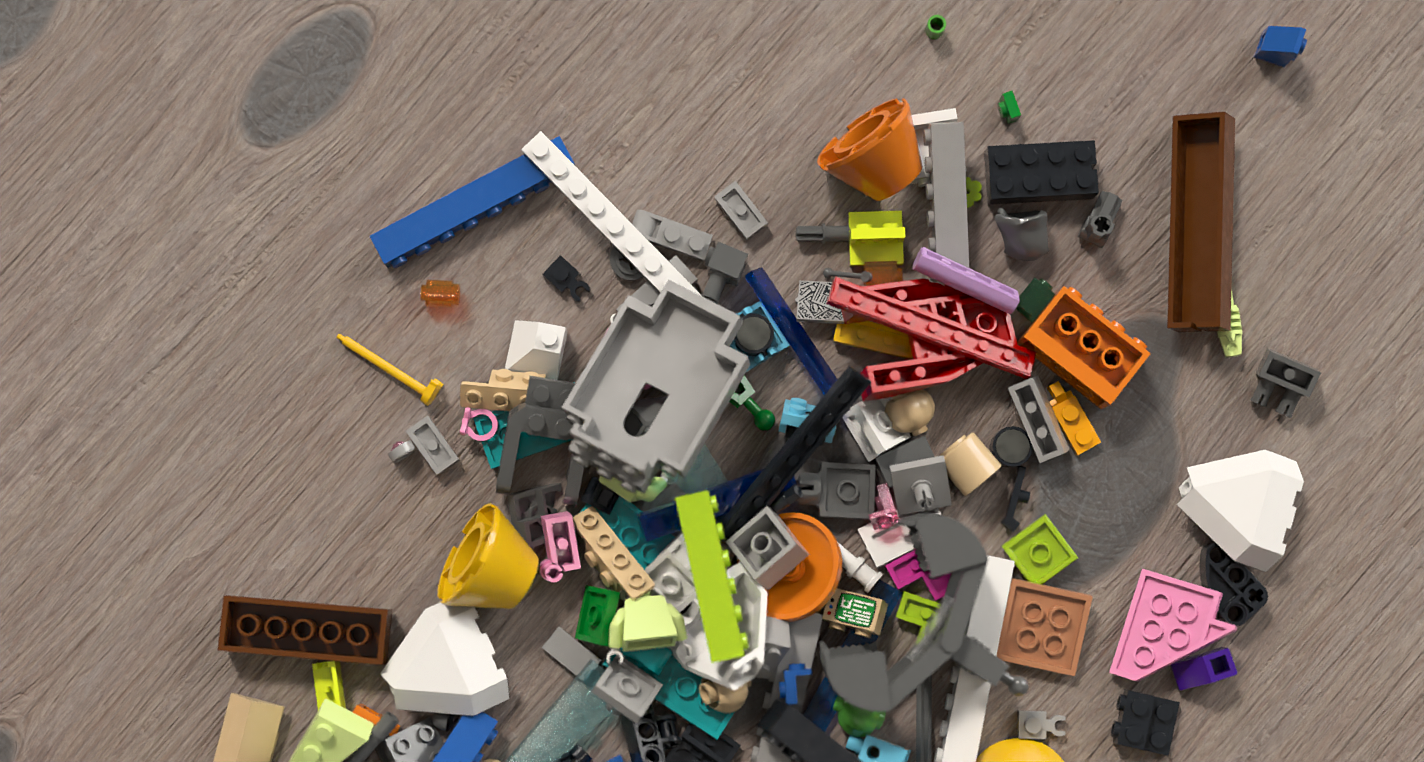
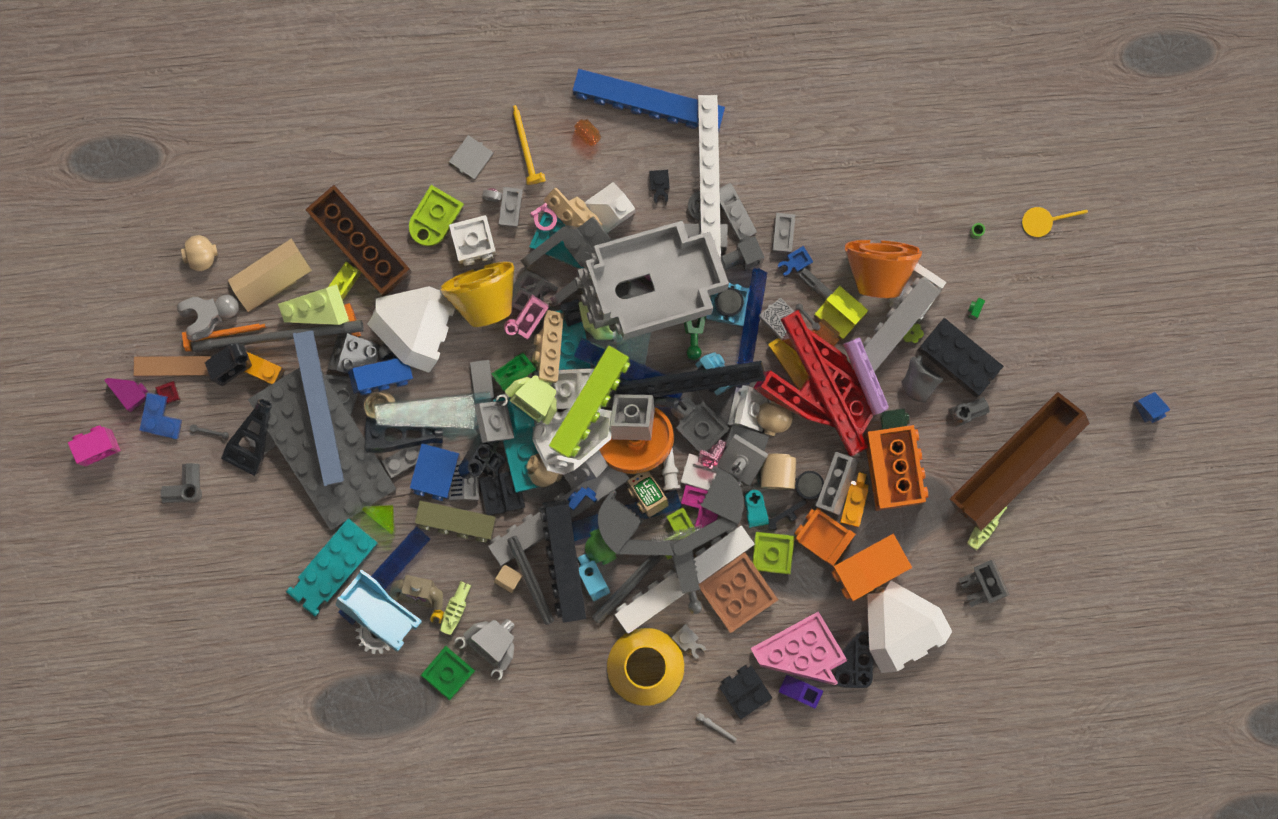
camera: 40 degrees right, 0 degrees up
none -> lime plate [409,185,464,246]
none -> light grey piece [449,135,494,180]
none -> white plate [449,215,496,266]
none -> teal piece [745,490,769,528]
none -> blue plate [777,246,813,277]
none -> orange panel [794,507,856,566]
none -> orange brick [831,534,912,601]

